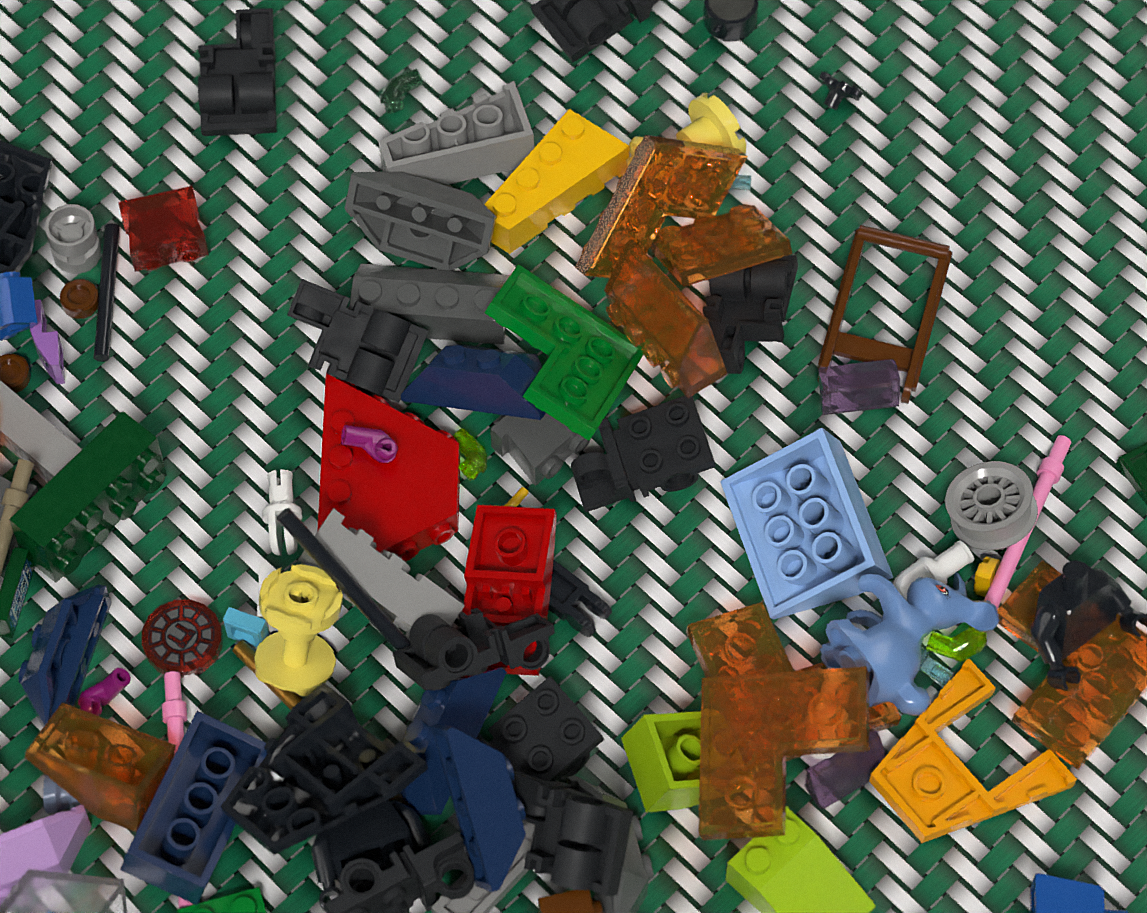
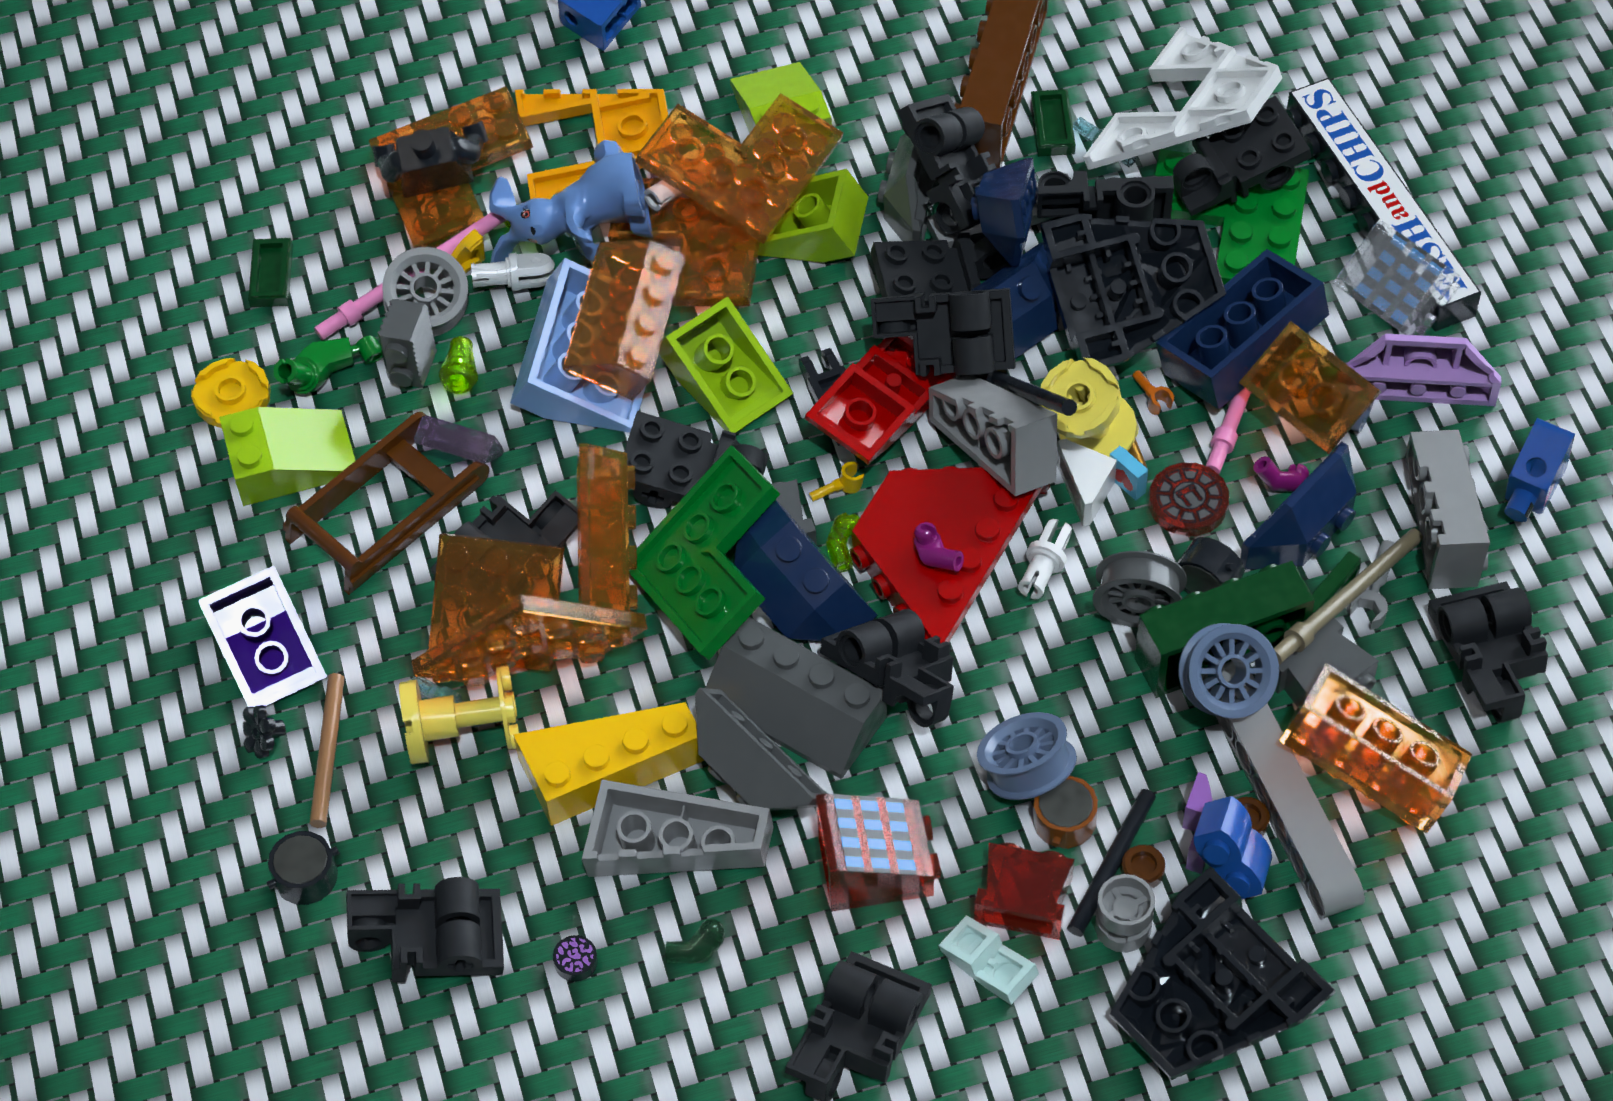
camera: 150 degrees left, 5 degrees down
none -> yellow tile [191,358,271,428]
none -> slope [198,566,327,707]
none -> lime slope [219,407,355,506]
none -> green arm [273,336,383,394]
none -> medium nougat bar [310,673,345,828]
none -> dark grey brick [377,299,437,388]
none -> clear neon green cone [439,336,478,394]
none -> black tile [553,935,598,982]
none -> clear orange slope [562,240,685,401]
none -> lime slope [655,296,794,433]
none -> clear red slope [816,794,941,912]
none -> light aqua slope [938,915,1039,1005]
none -> sand blue wheel [977,712,1077,800]
none -> piece [1033,776,1098,849]
none -> dark grey wheel [1093,551,1187,628]
none -> orange hand [1132,370,1174,415]
none -> black piece [1178,537,1245,594]
none -> sand blue wheel [1178,623,1279,718]

